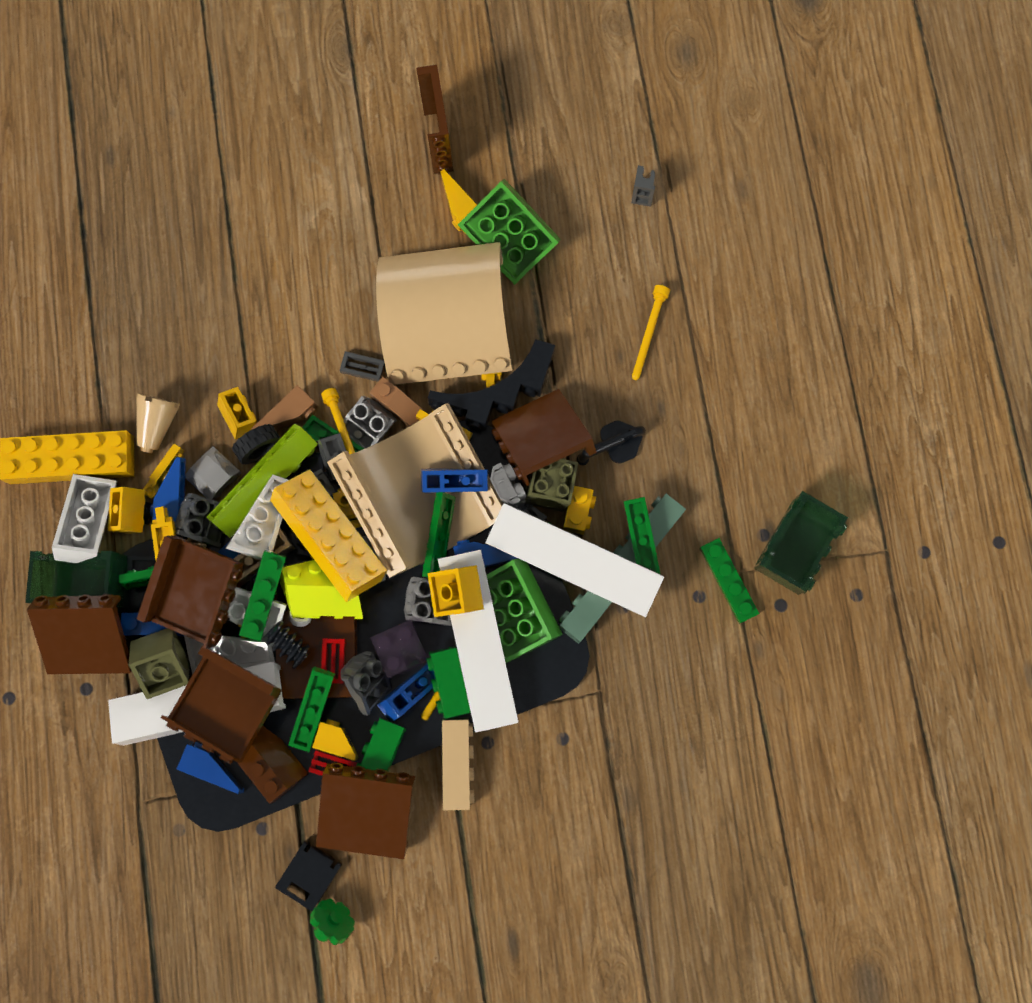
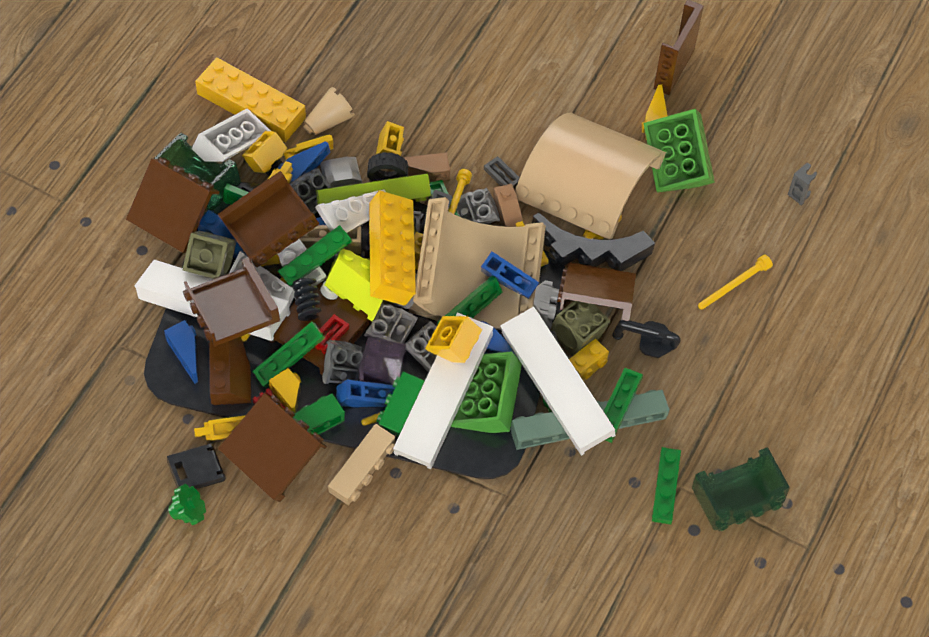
camera: 30 degrees right, 20 degrees down
none -> yellow hinge [194,415,246,441]
none -> light grey slope [364,303,418,350]

